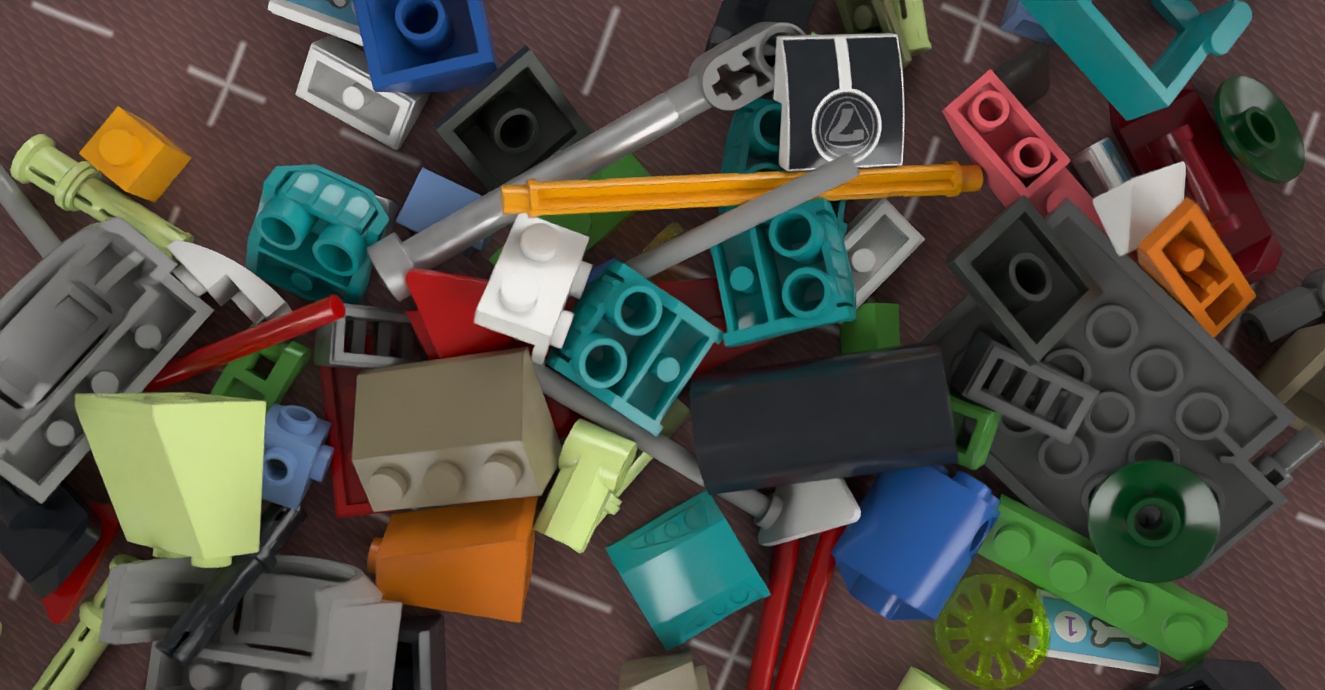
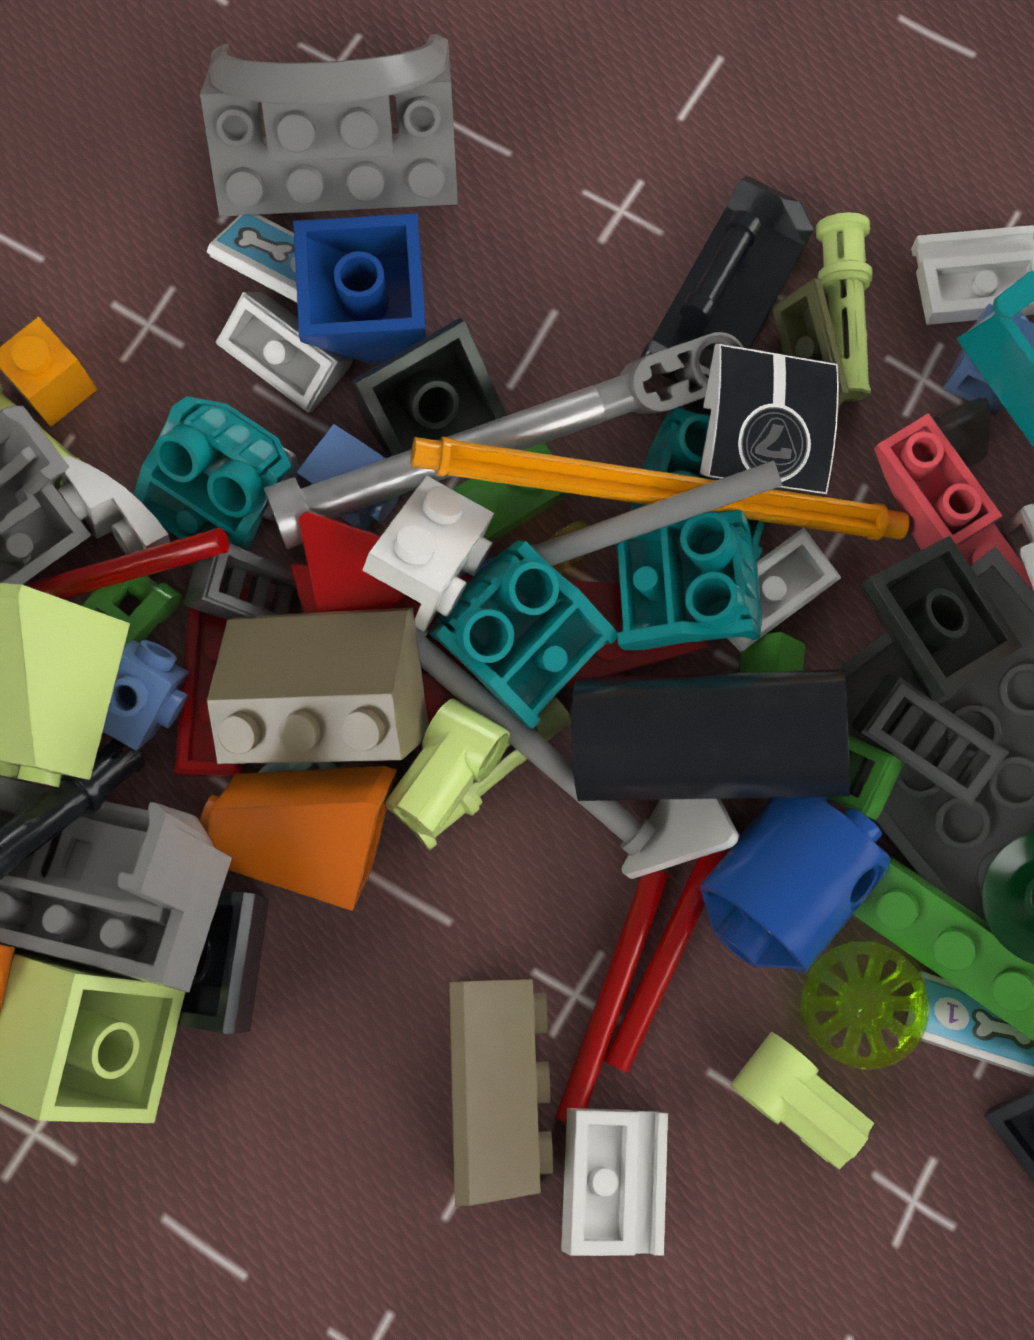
camera: 10 degrees right, 10 degrees down
teal slope [606,489,771,651] -> none

